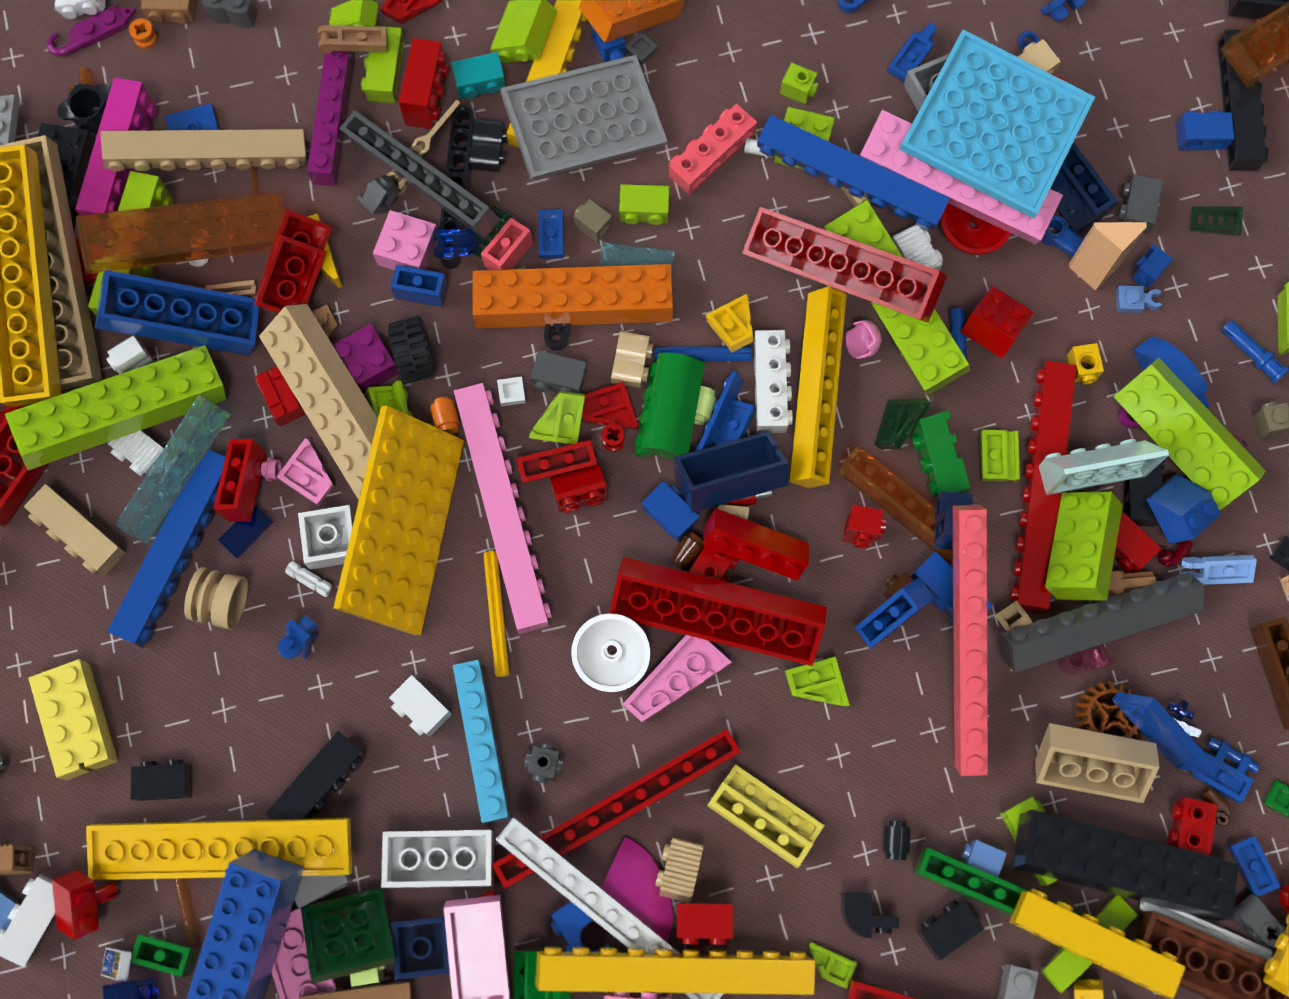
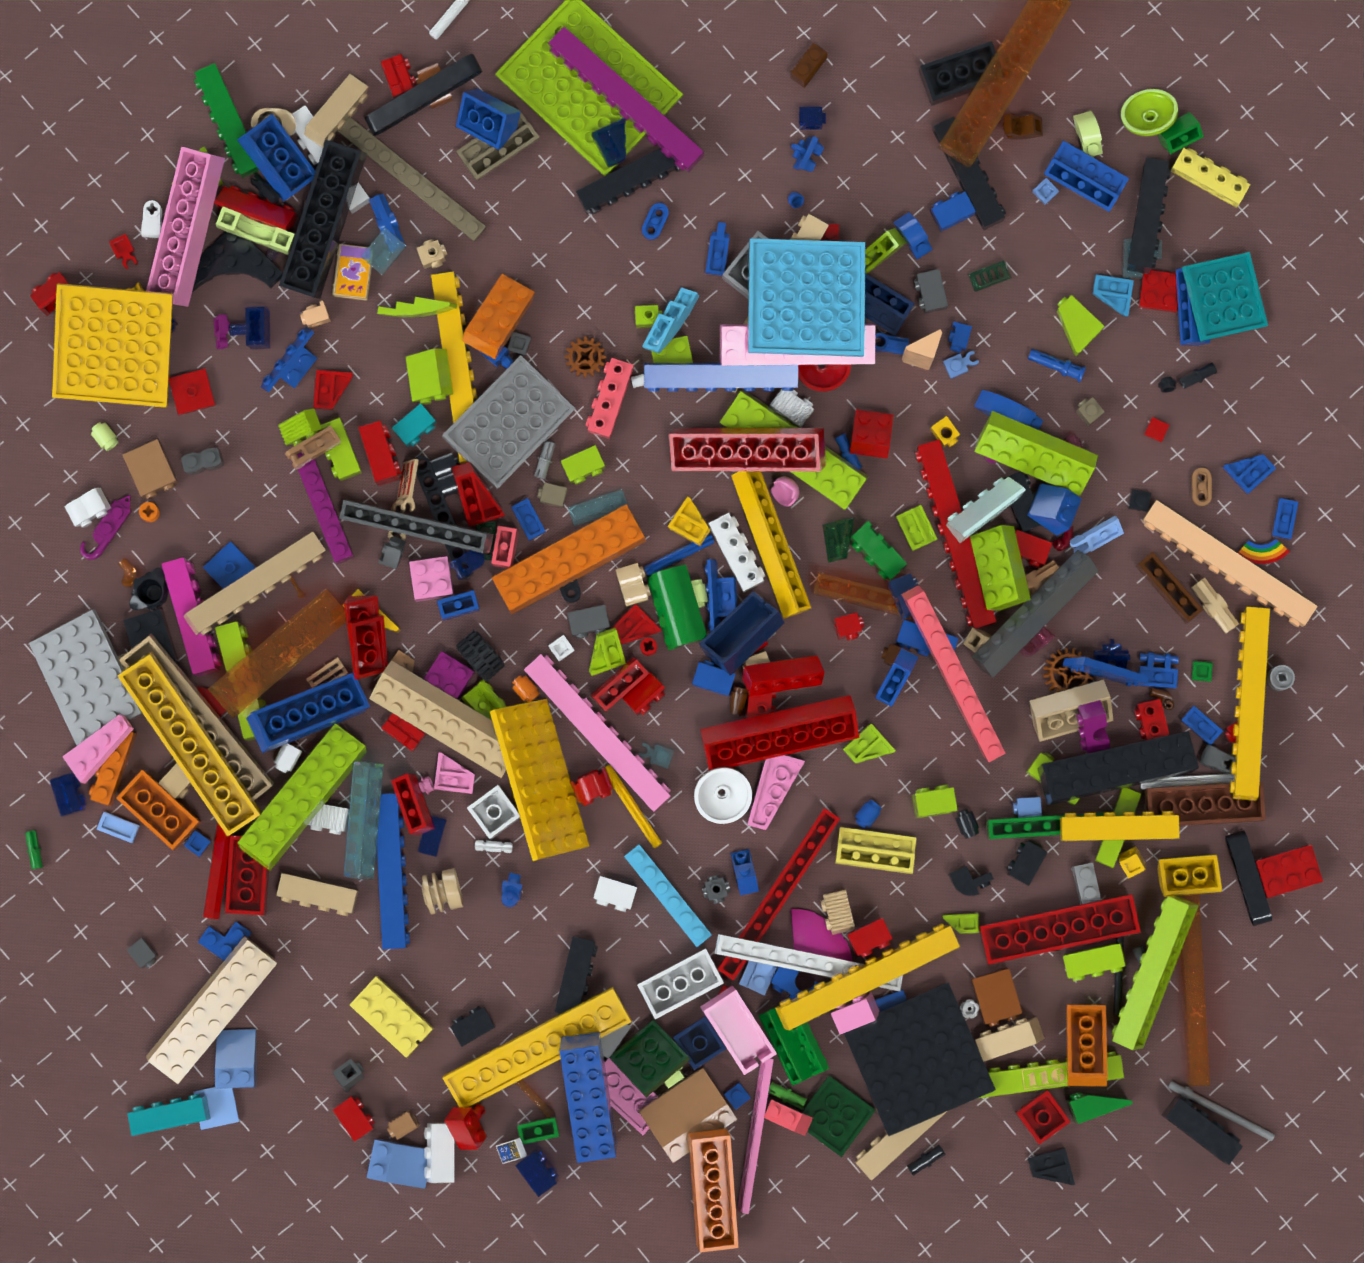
camera: 25 degrees left, 10 degrees up
none -> red wedge [451,462,505,526]
none -> light grey axle [534,441,555,480]
none -> dark orange gear [565,336,606,379]
none -> red brick [570,767,614,806]
none -> clear light blue plate [638,743,674,769]
none -> medium azure slope [642,288,699,353]
none -> blue slope [731,849,759,896]
none -> light blue plate [739,961,777,995]
none -> blue brick [854,799,882,828]
none -> lime slope [865,228,907,274]
none -> blue brick [893,212,933,259]
none -> lime brick [912,785,957,818]
none -> magenta arch [1076,700,1110,754]

